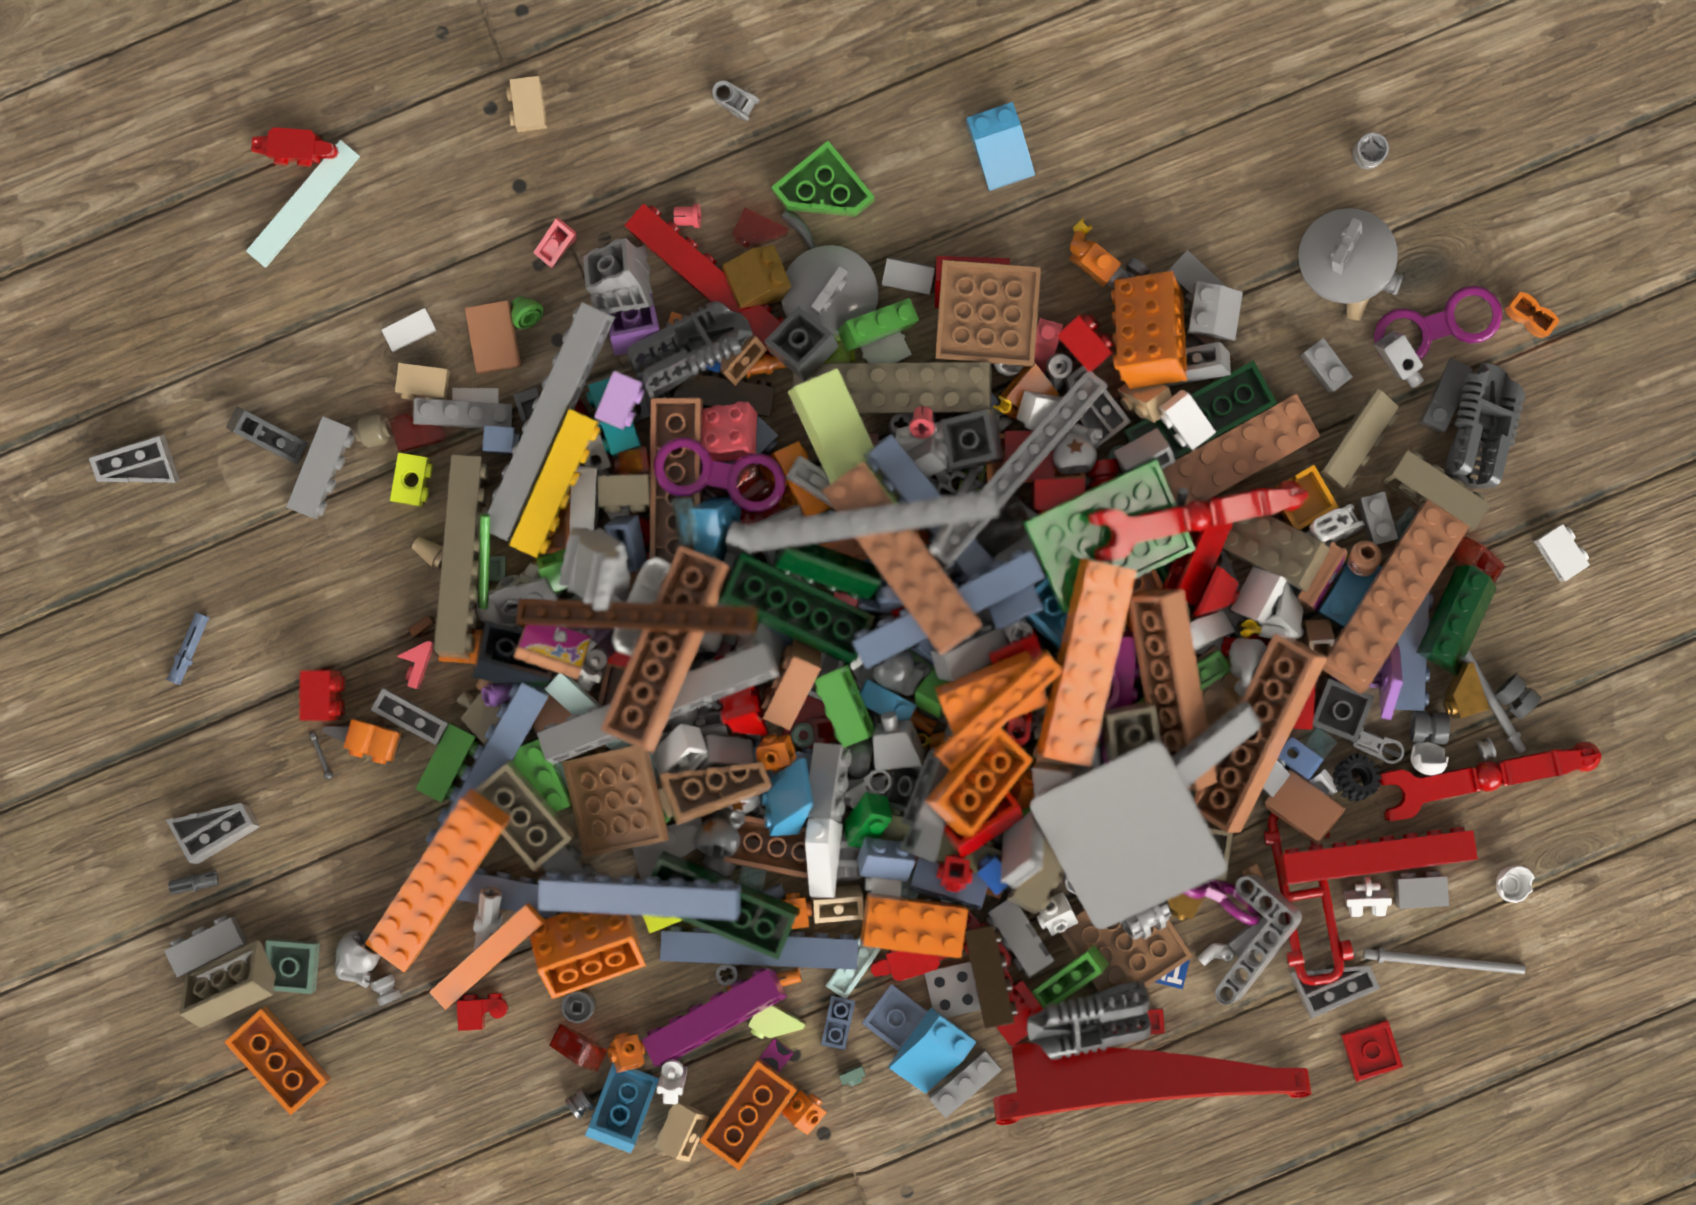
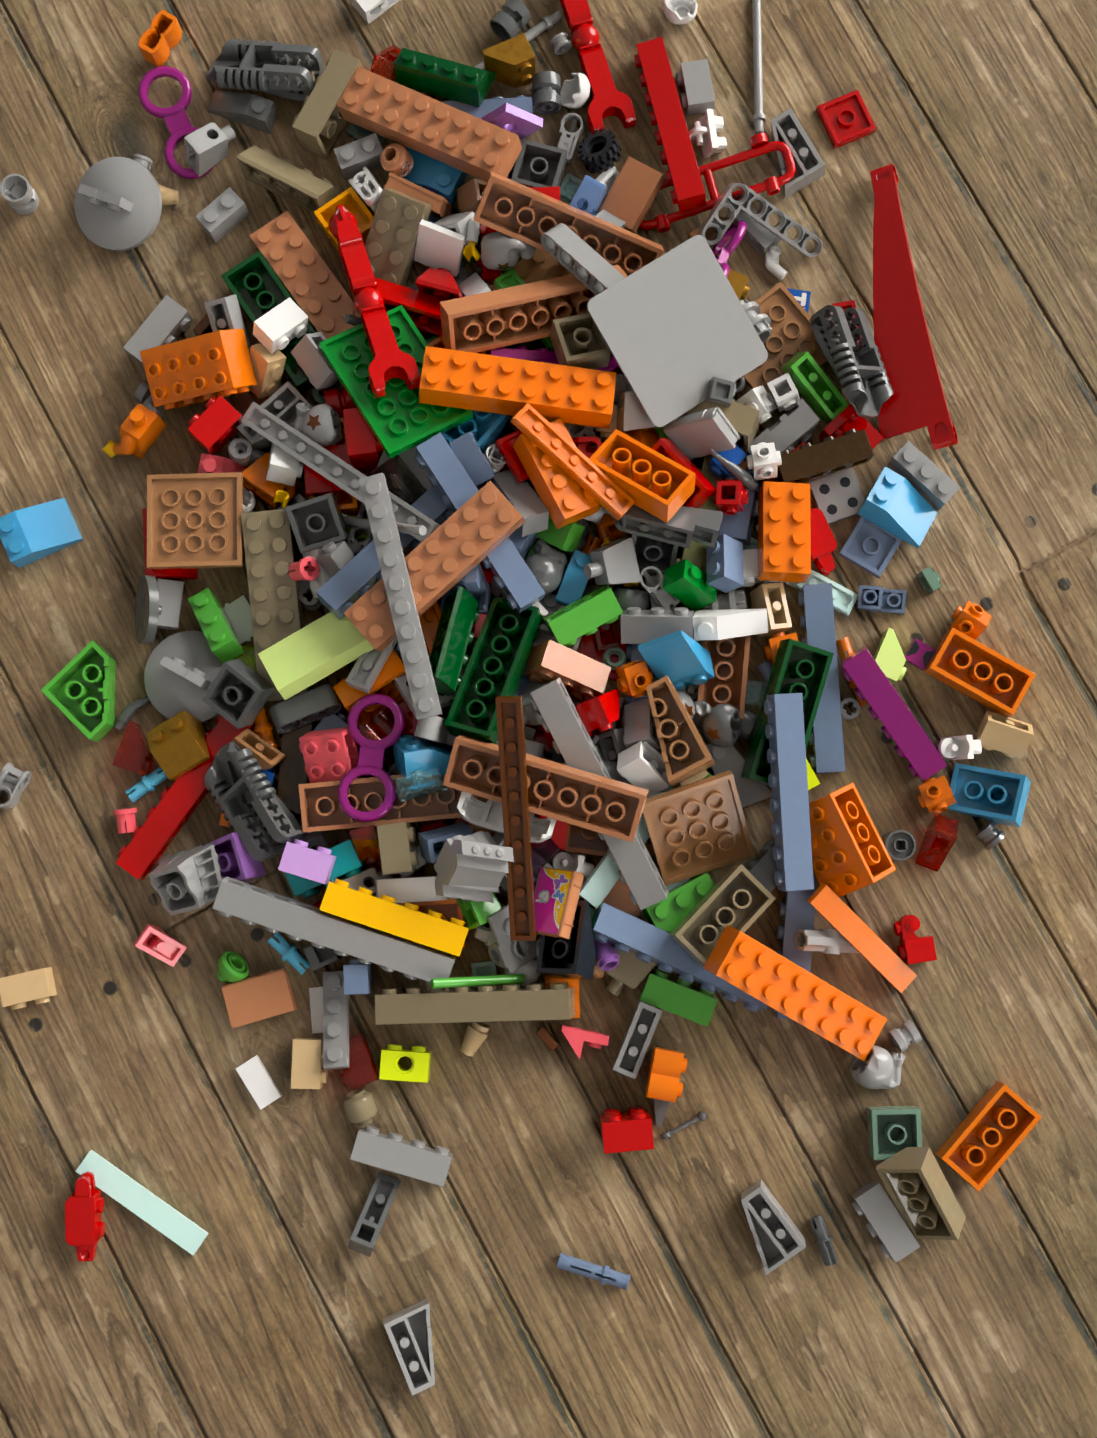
camera: 95 degrees left, 5 degrees down
light grey slope [1186,281,1243,341] -> none
none -> medium azure pin [125,767,168,803]
none -> dark grey piece [135,575,162,644]
none -> medium azure pin [267,932,310,975]
none -> dark grey beam [269,684,342,734]
none -> dark grey tile [706,377,736,408]
none -> dark grey animal [709,448,758,491]
none -> white brick [746,442,782,481]
none -> white brick [767,373,800,412]

